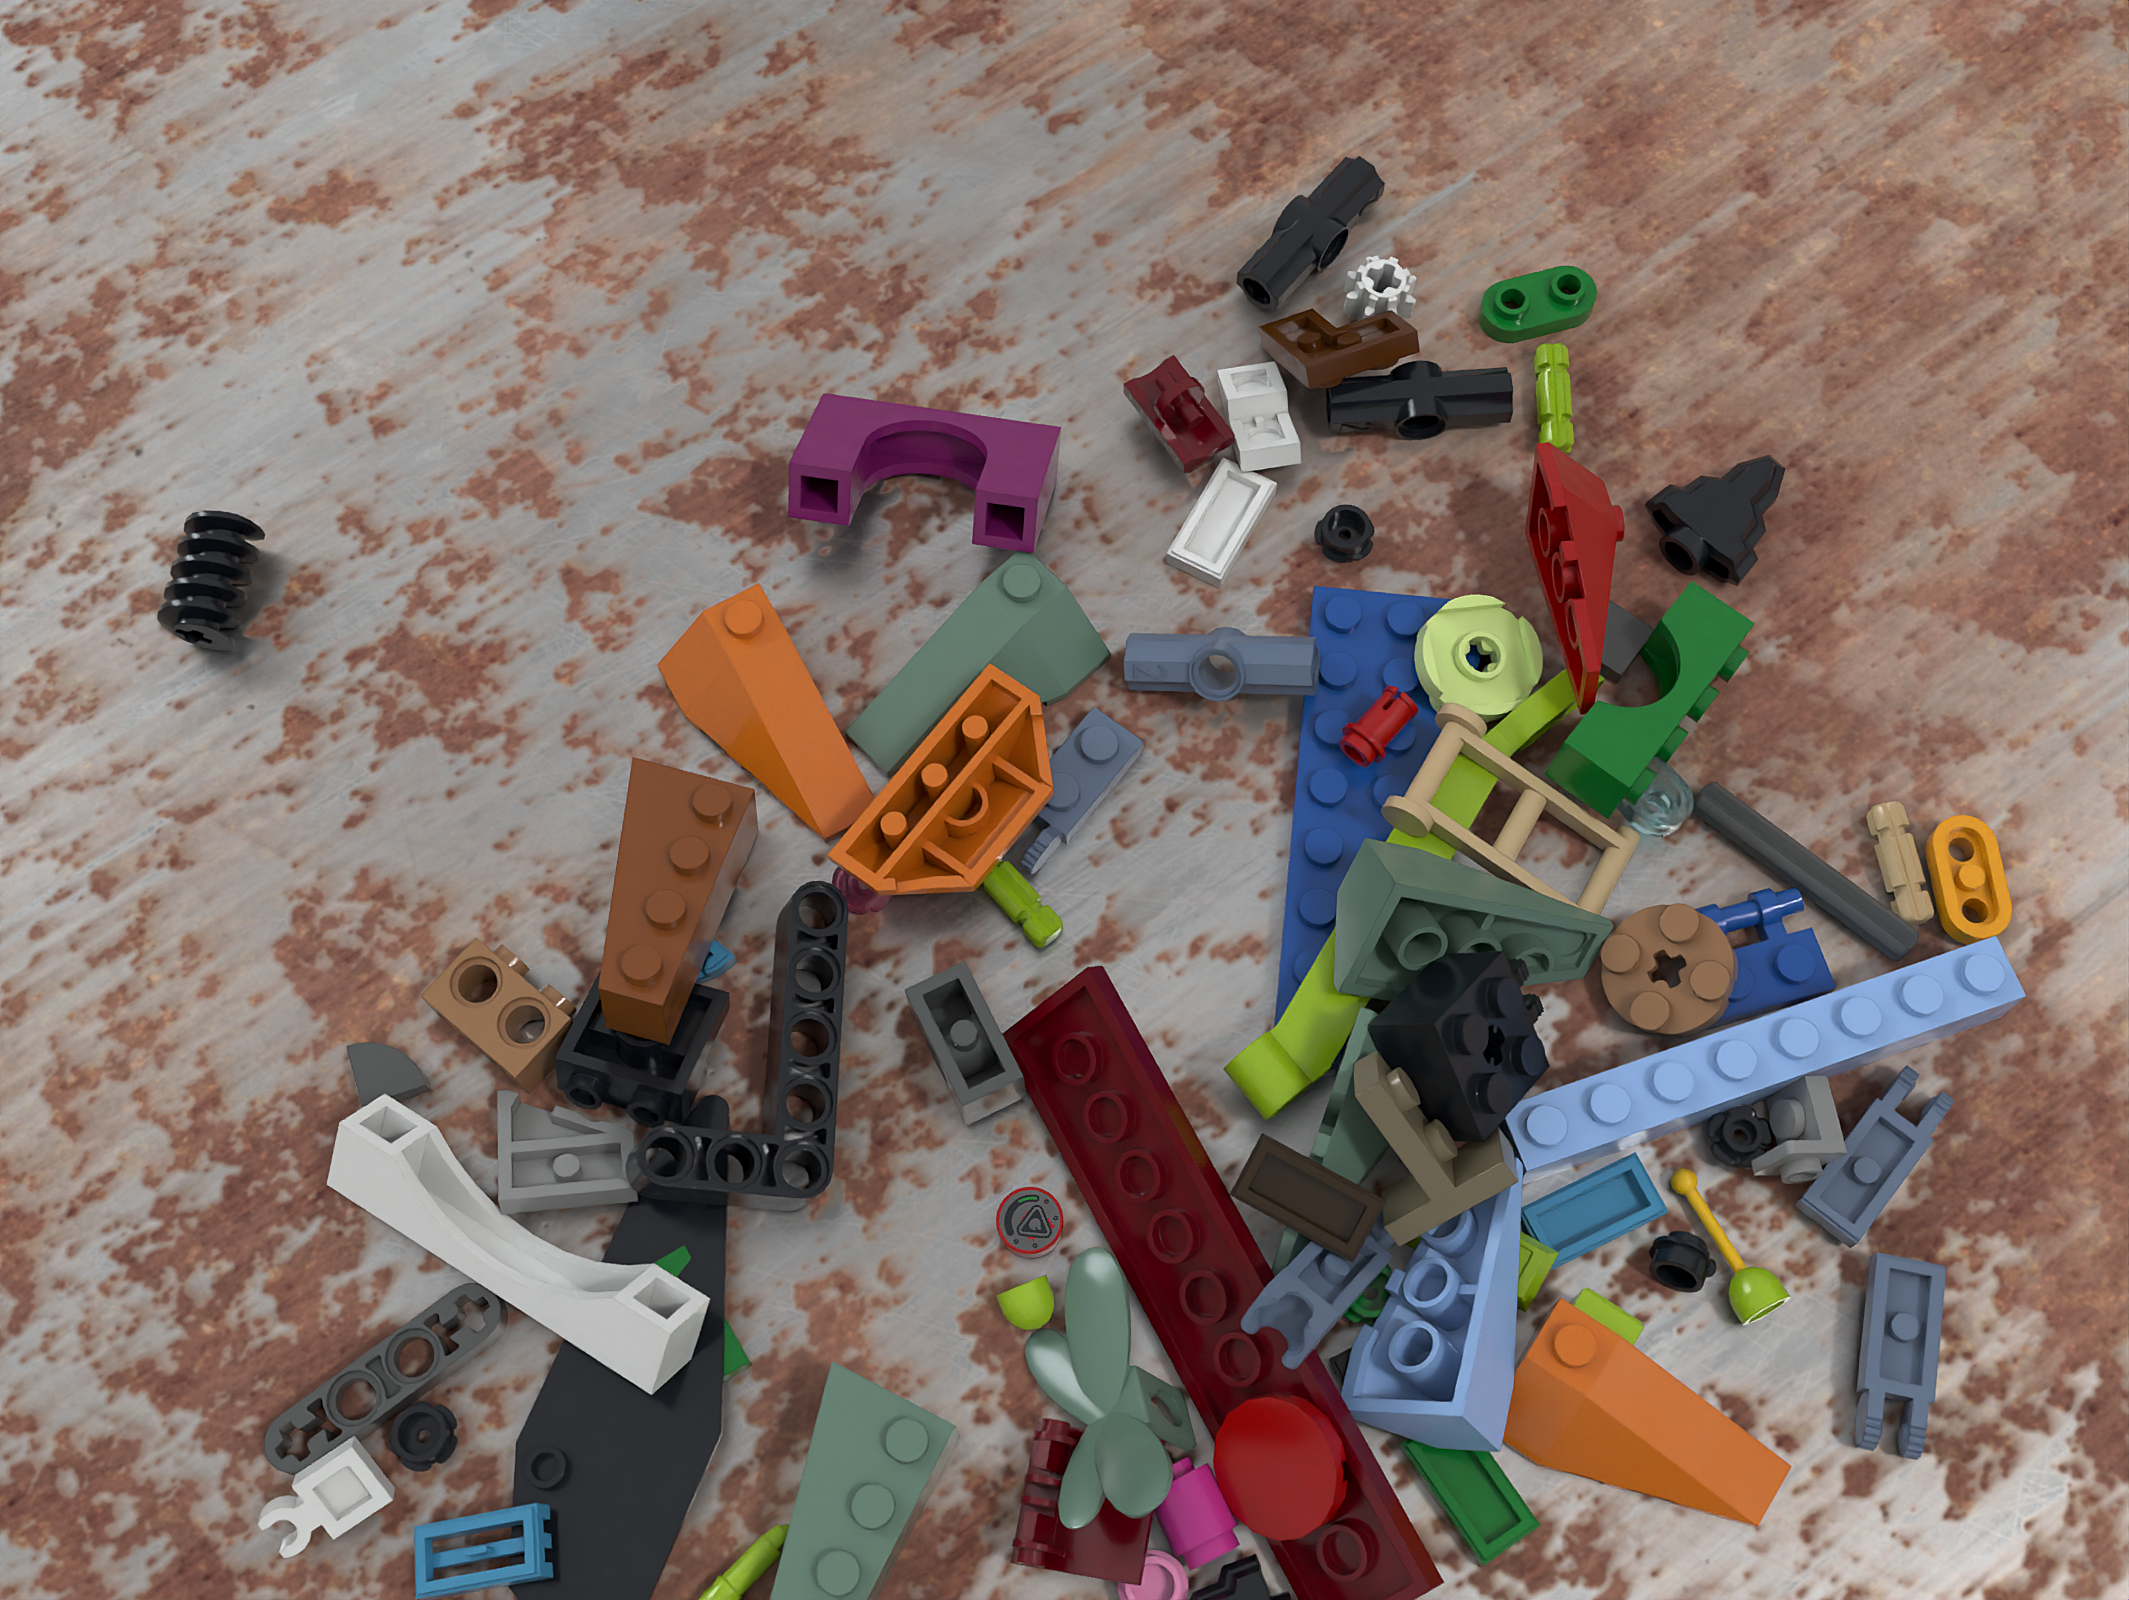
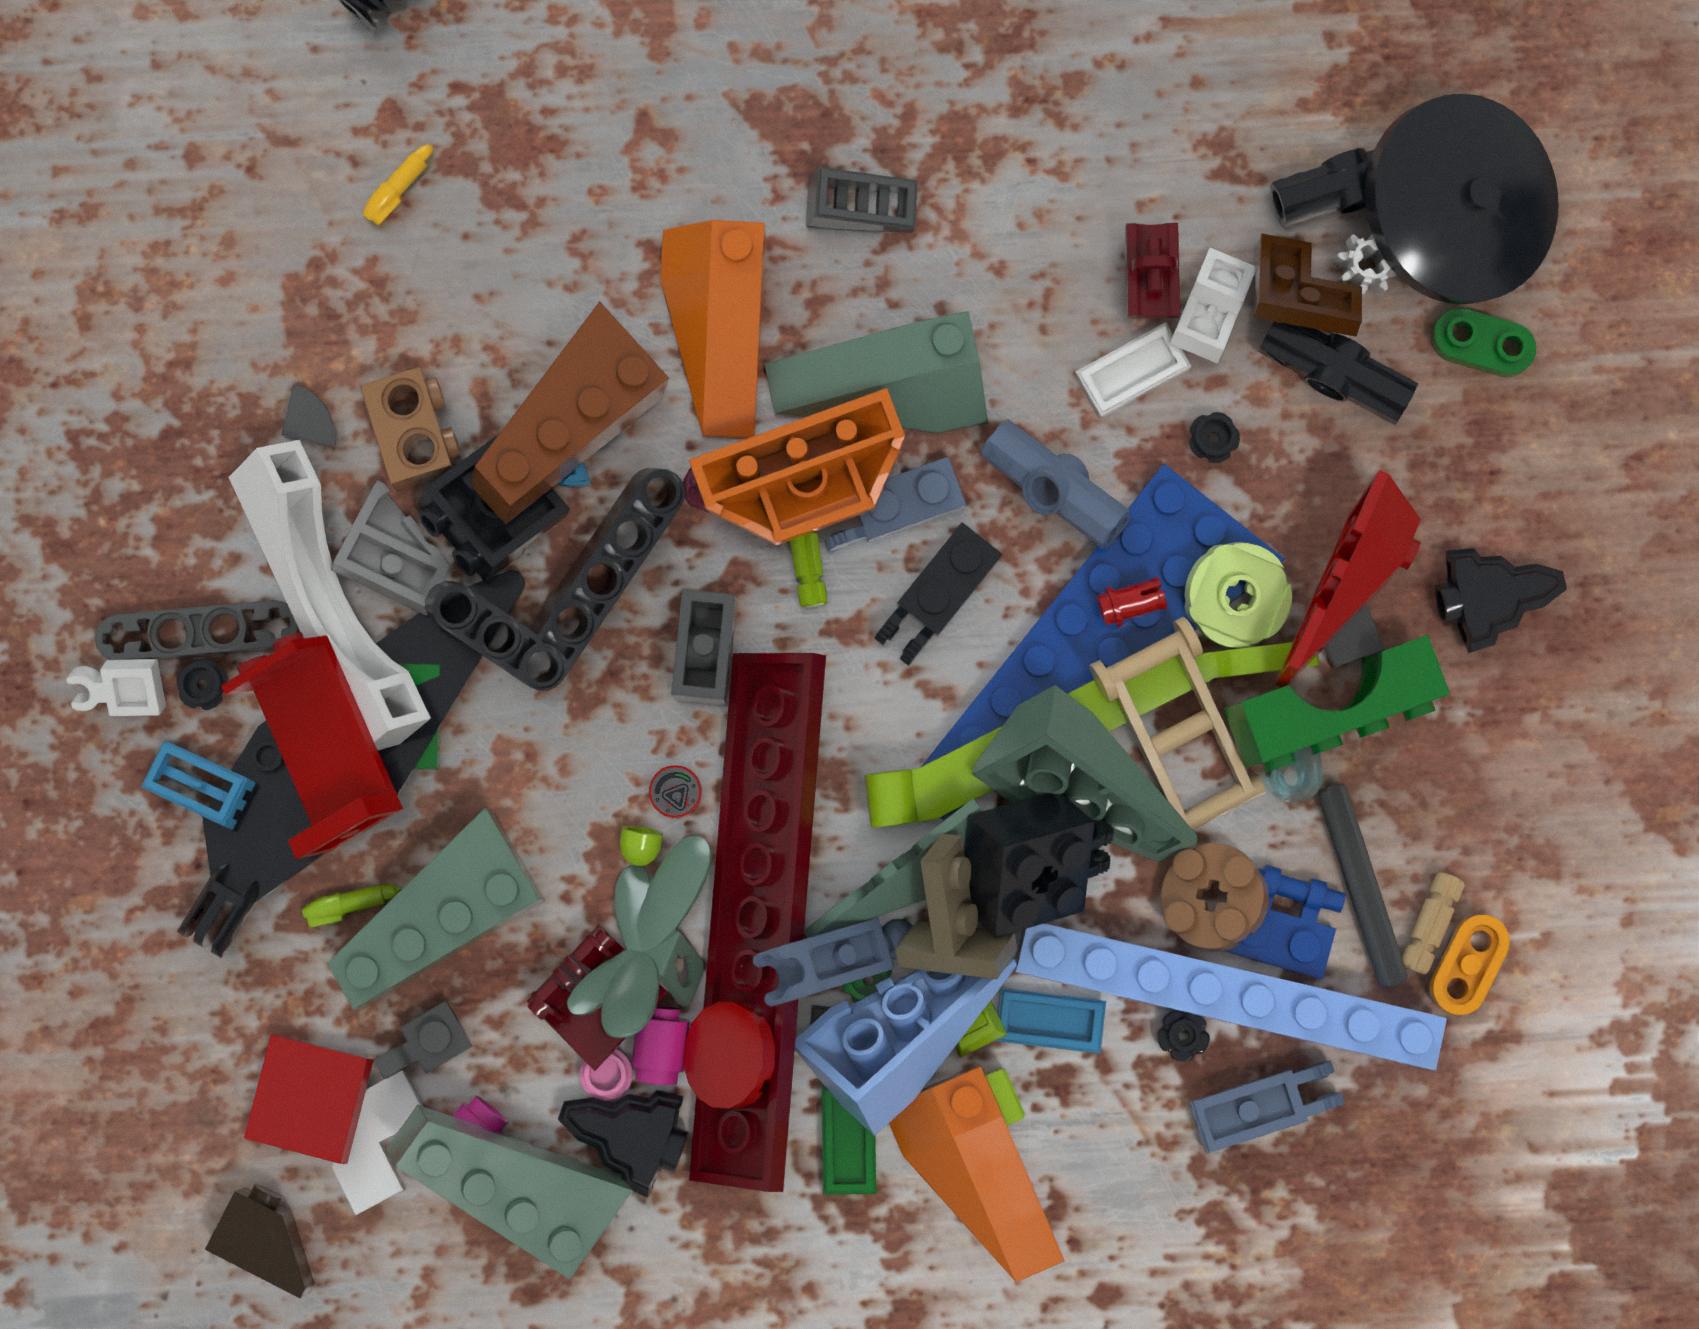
camera: 30 degrees right, 15 degrees up
magenta arch [788,393,1061,553] -> none
dark brown tile [1229,1133,1386,1263] -> none
lime axle [1534,343,1574,455] -> none
black plate [1649,1231,1717,1293] -> none
hinge [1670,1168,1791,1325] -> none
light grey bracket [1751,1075,1847,1184] -> none
sand blue hinge [1854,1252,1946,1460] -> none
none -> red panel [221,632,403,860]
none -> yellow piece [362,144,434,227]
none -> dark grey slope [806,167,918,233]
none -> black hinge [874,522,1003,666]
none -> black dish [1365,94,1559,304]

